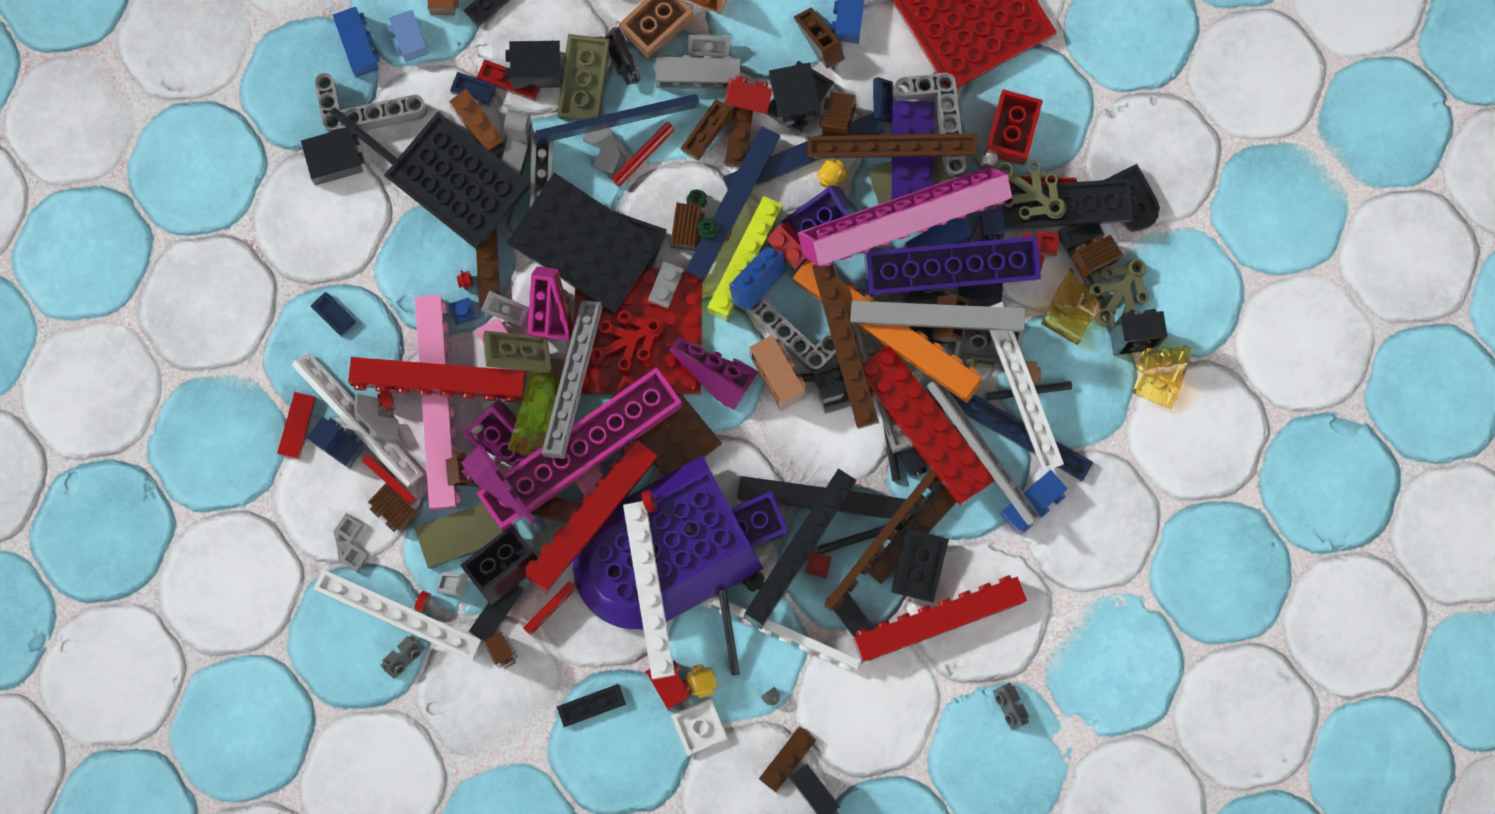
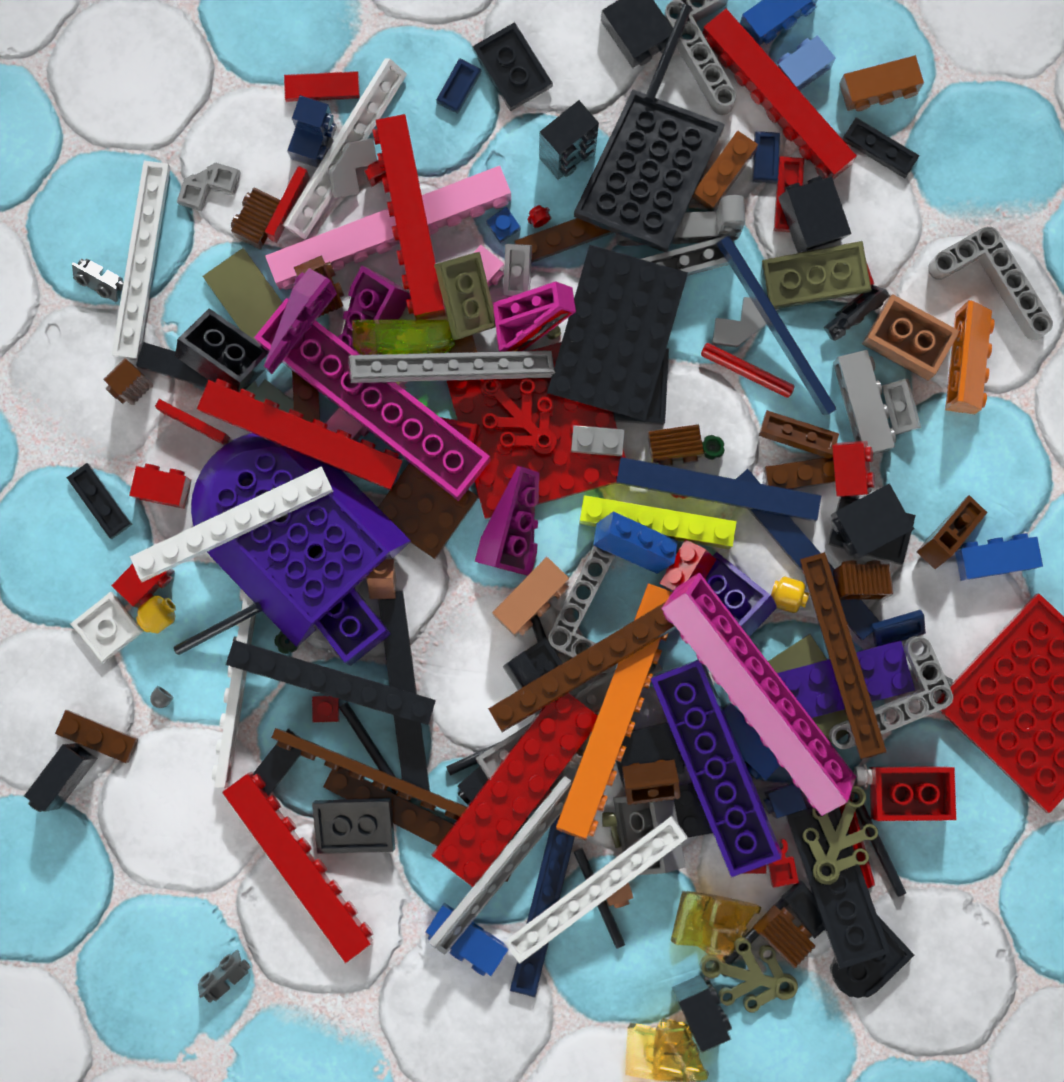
camera: 75 degrees right, 5 degrees up
red tile [414,591,431,614] -> none
light grey tile [437,571,469,596] -> none
red tile [642,490,657,513] -> none
dark green plate [697,218,718,238] -> none
light grey tile [850,301,1026,332] -> none
none -> red brick [129,463,191,509]
none -> nougat brick [367,559,396,599]
none -> black plate [472,22,553,112]
none -> black brick [539,100,599,180]
none -> red brick [702,8,857,180]
none -> black bar [852,798,907,897]

